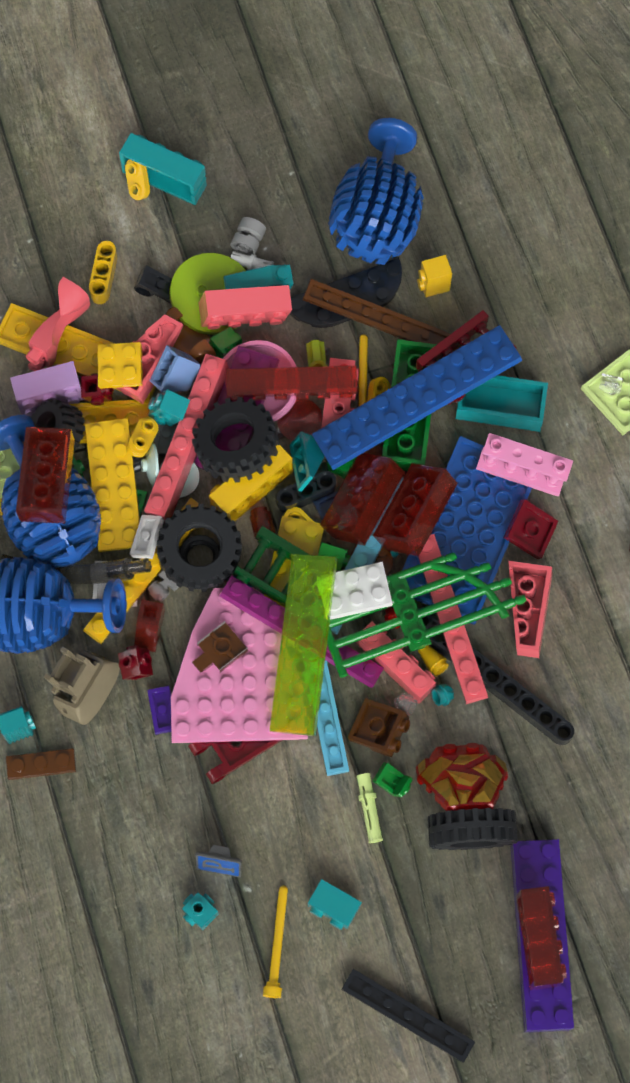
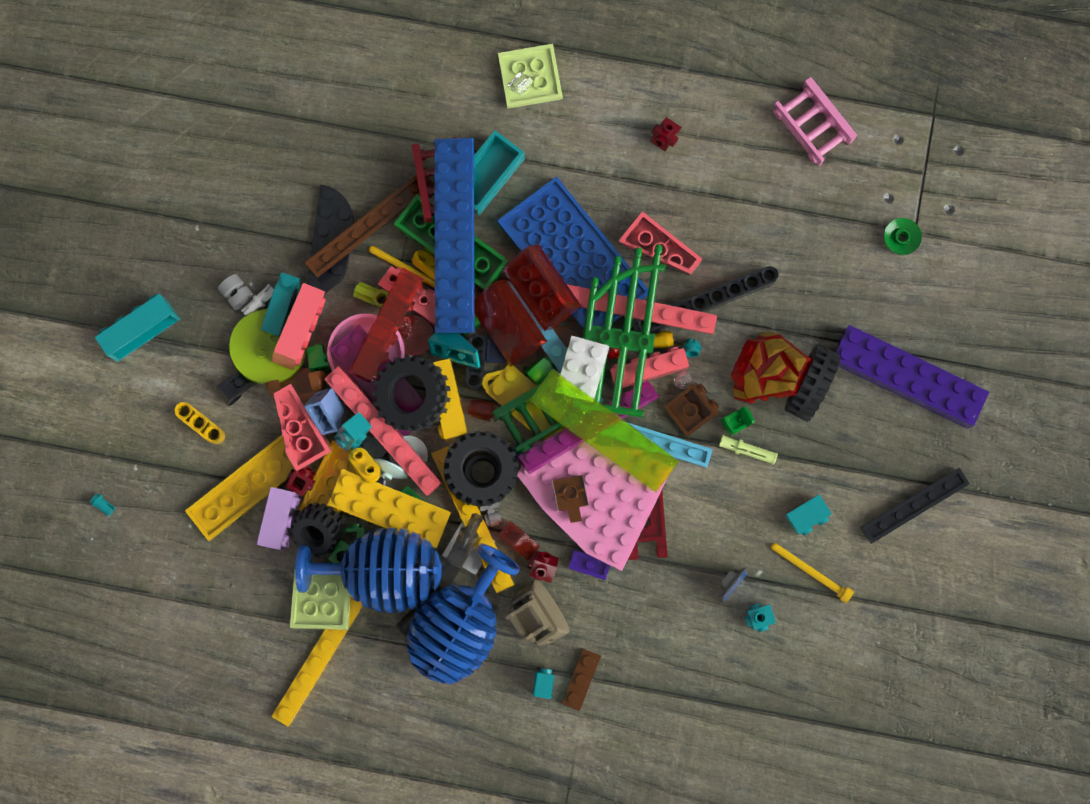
camera: 60 degrees left, 10 degrees up
clear red brick [16,427,75,524] -> none
coral hips [26,277,90,371] -> none
yellow plate [98,342,143,389] -> none
yellow plate [125,159,150,200] -> none
white plate [130,515,165,559] -> none
blue plant [328,118,424,265] -> none
yellow brick [417,255,452,297] -> none
bright pink fence [476,433,573,496] -> none
dark red plate [503,499,558,559] -> none
clear red brick [516,886,567,990] -> none

